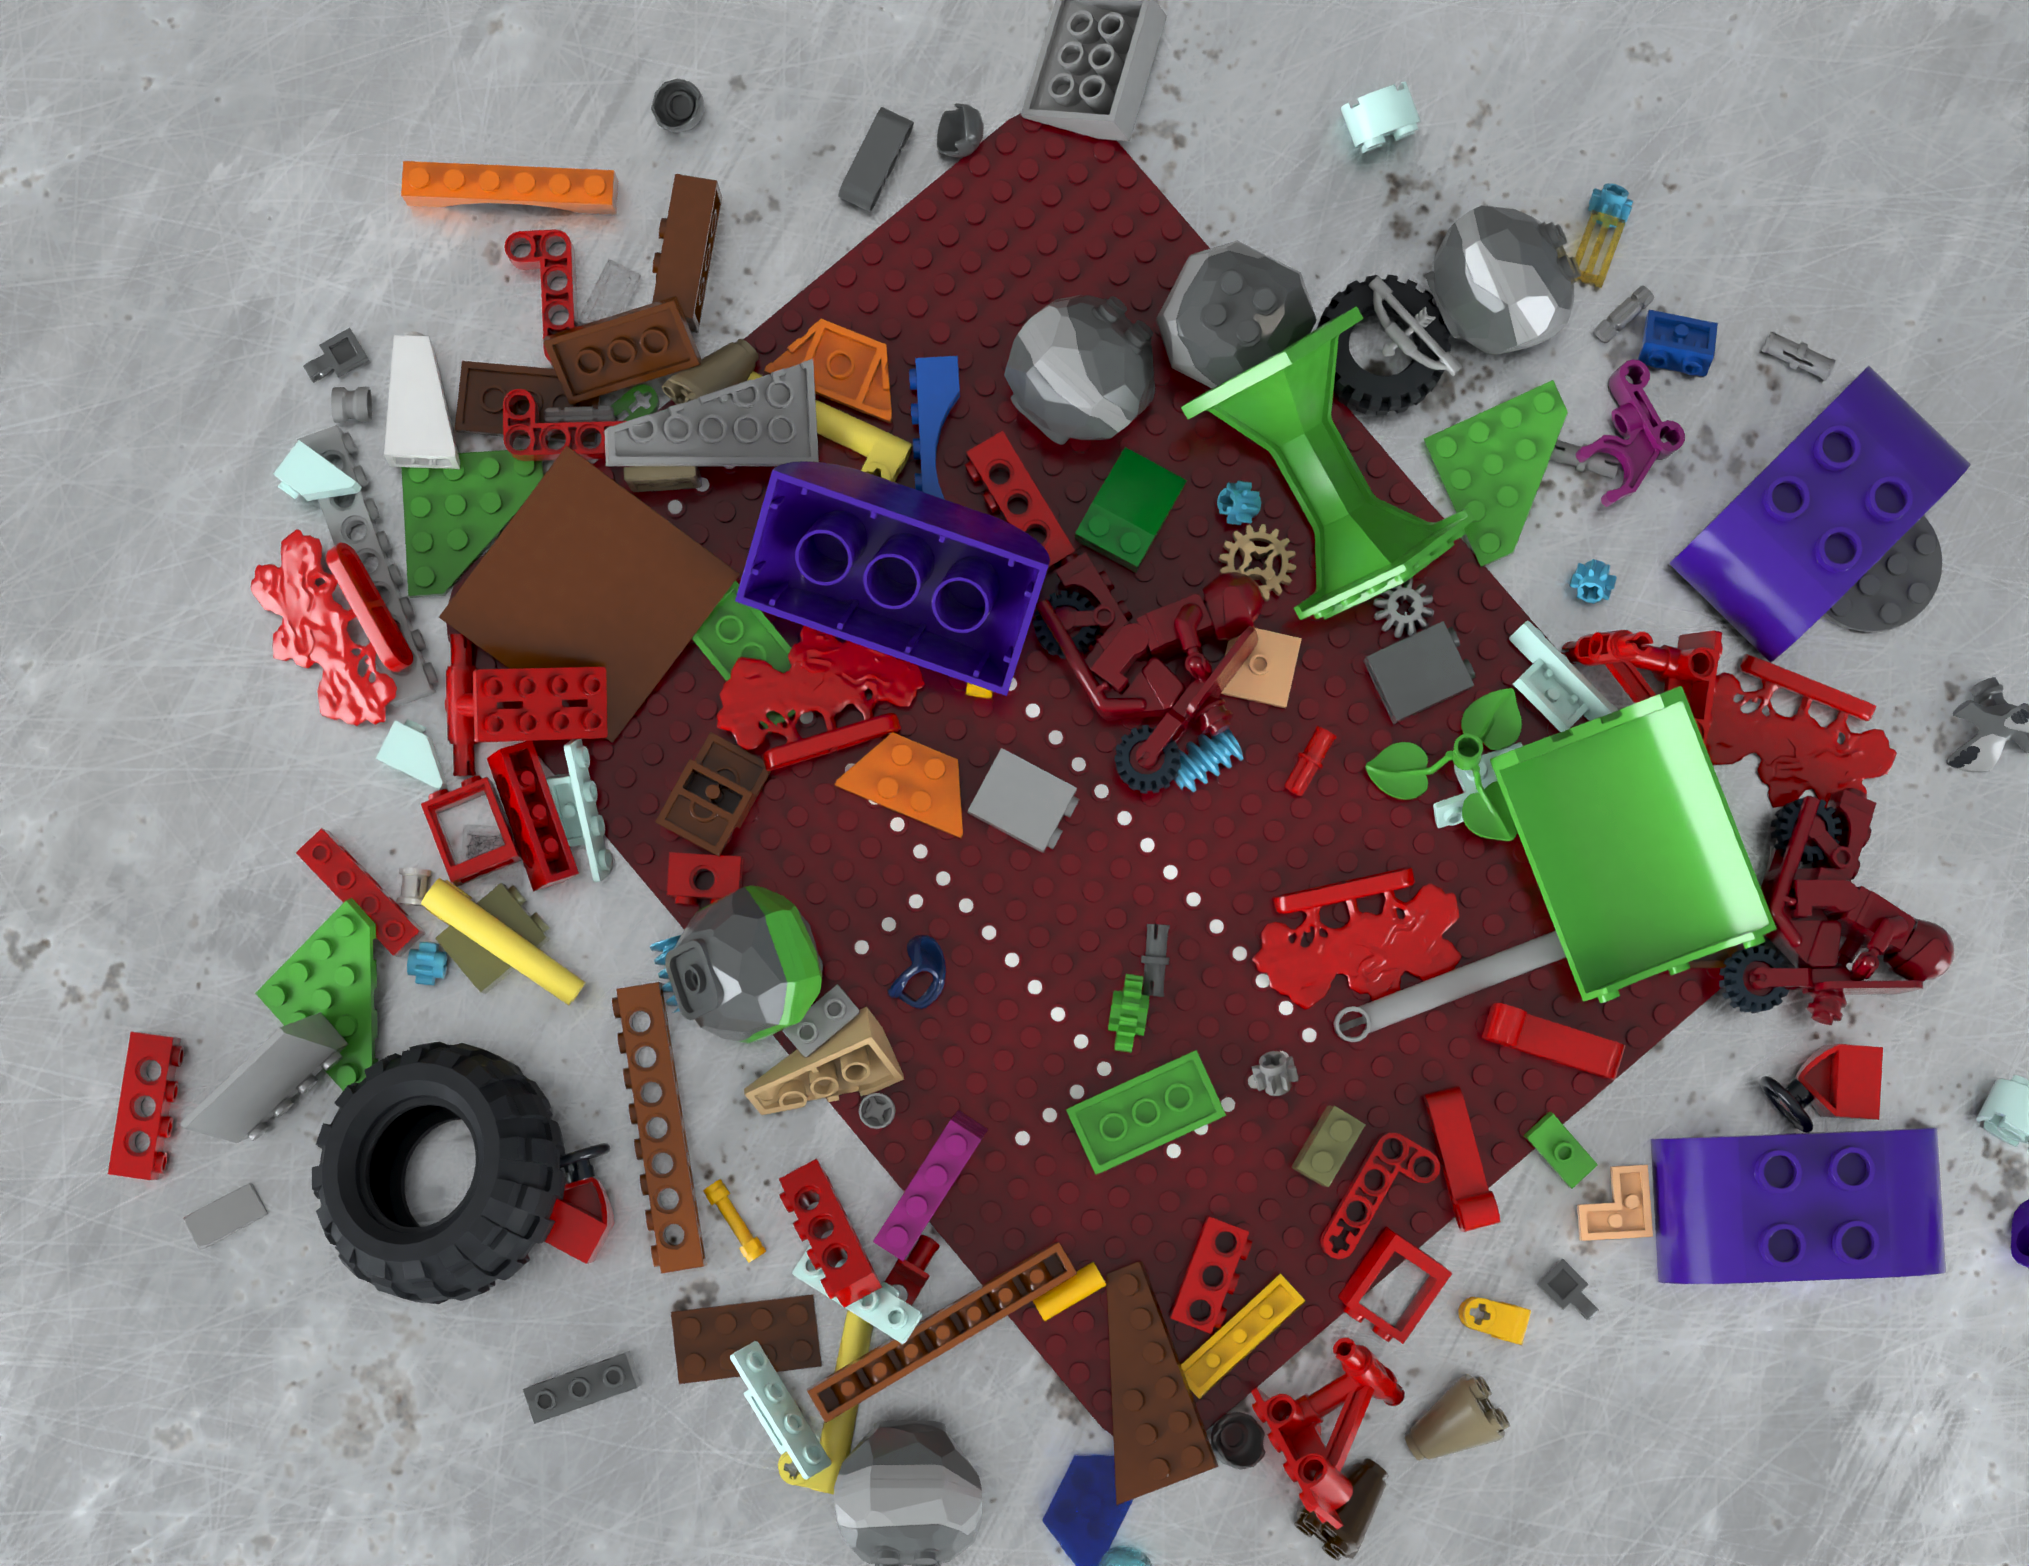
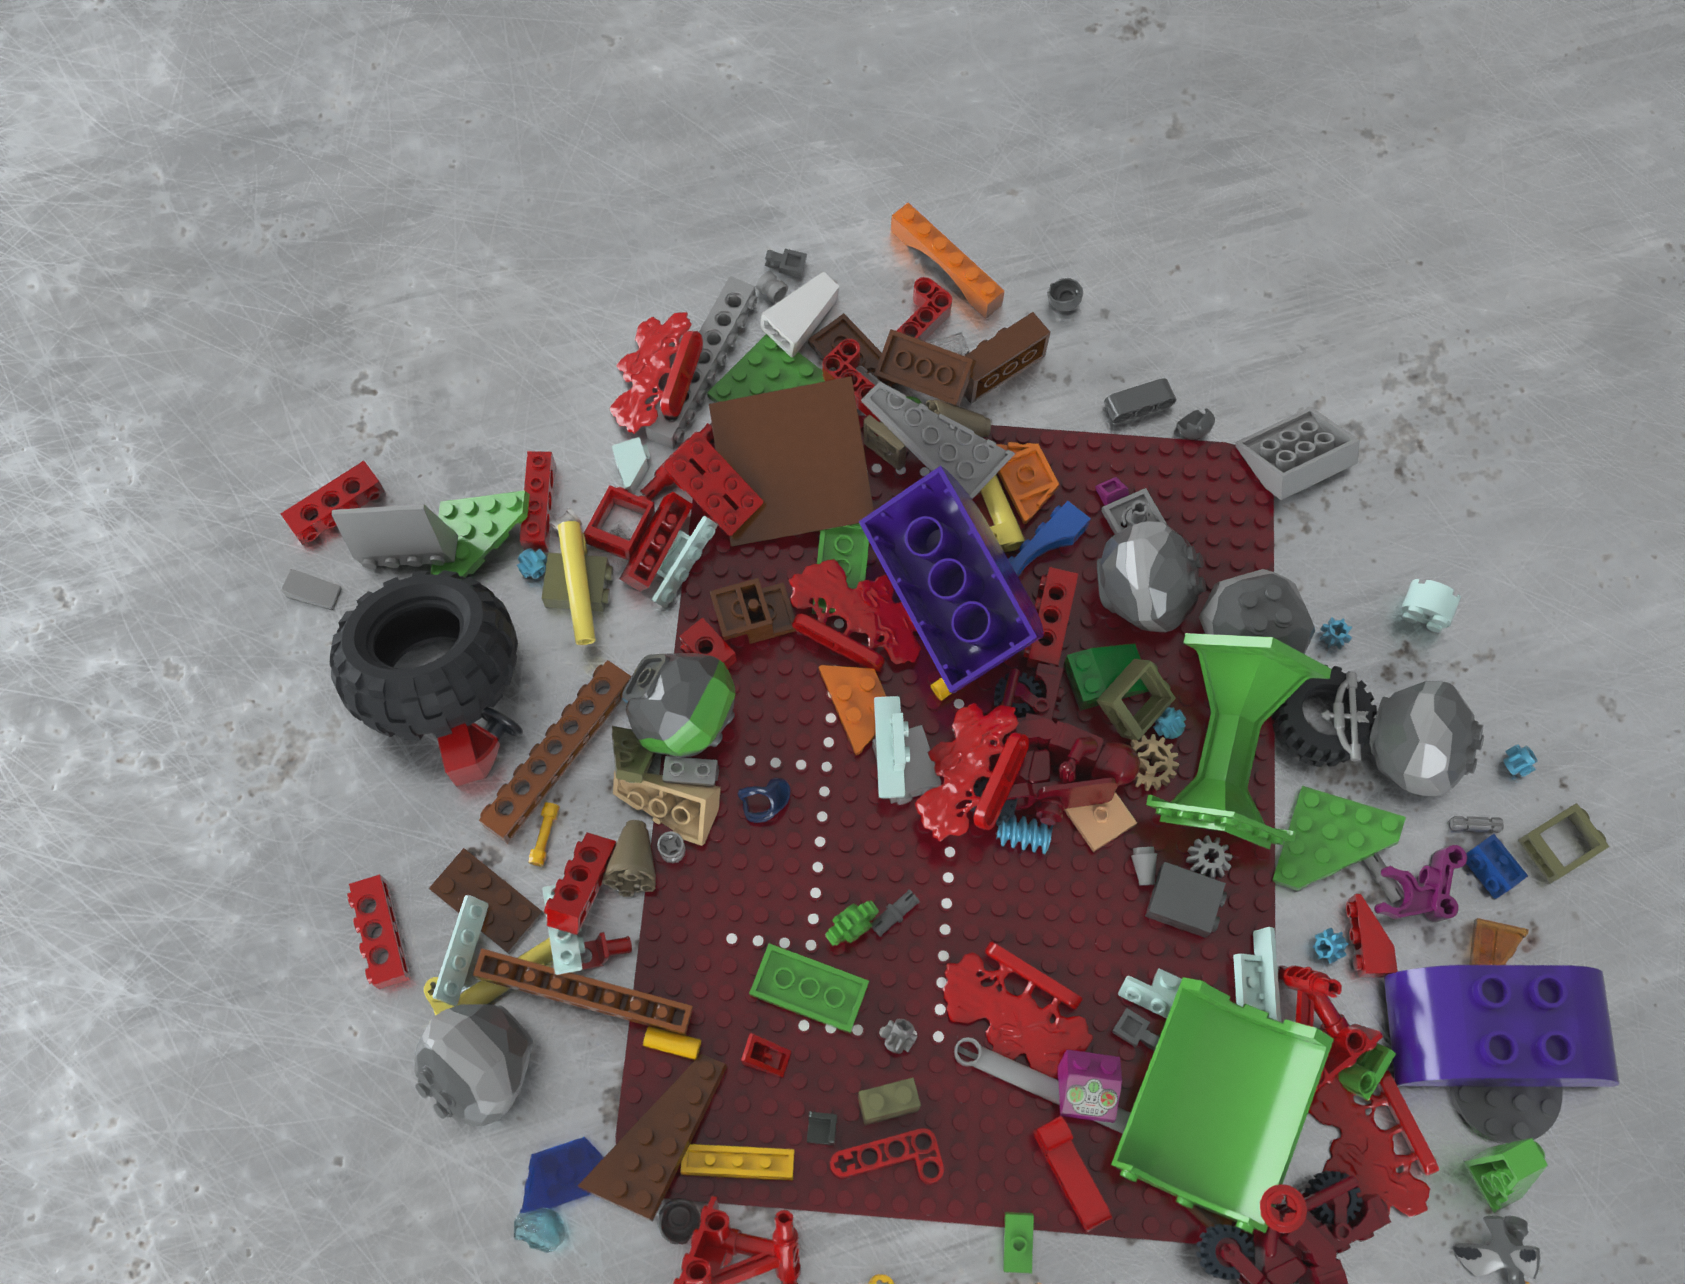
camera: 45 degrees right, 15 degrees down
light aqua slope [273,440,362,501] -> none
dark grey brick [523,1351,641,1424] -> none
magenta arch [873,1110,988,1261] -> none
red brick [1169,1216,1253,1334] -> none
red axle [1285,726,1337,796] -> none
red window [1338,1227,1452,1344] -> none
bright green plant [1366,688,1522,841] -> none
red beam [1424,1086,1500,1232] -> none
clear yellow tile [1574,210,1625,288] -> none
light grey pin [1762,330,1836,381] -> none
none -> red brick [347,874,410,989]
none -> dark tan cone [602,820,656,897]
none -> olive wing [611,726,656,783]
none -> red slope [741,1033,791,1077]
none -> pearl dark grey panel [807,1112,837,1146]
none -> light aqua bracket [874,696,910,798]
none -> red plant [915,703,1029,841]
none -> magenta slope [1057,1050,1122,1123]
none -> magenta slope [1095,477,1129,506]
none -> olive window [1096,659,1176,740]
none -> light grey plate [1101,488,1166,535]
none -> dark grey plate [1112,1008,1160,1051]
none -> light grey cone [1131,847,1157,885]
none -> red gear [1259,1184,1307,1233]
none -> medium azure gear [1320,617,1352,650]
none -> bright green plate [1339,1043,1396,1101]
none -> red slope [1346,894,1398,978]
none -> bright green wedge [1464,1138,1548,1213]
none -> clear orange wing [1469,918,1529,965]
none -> olive window [1518,803,1610,884]

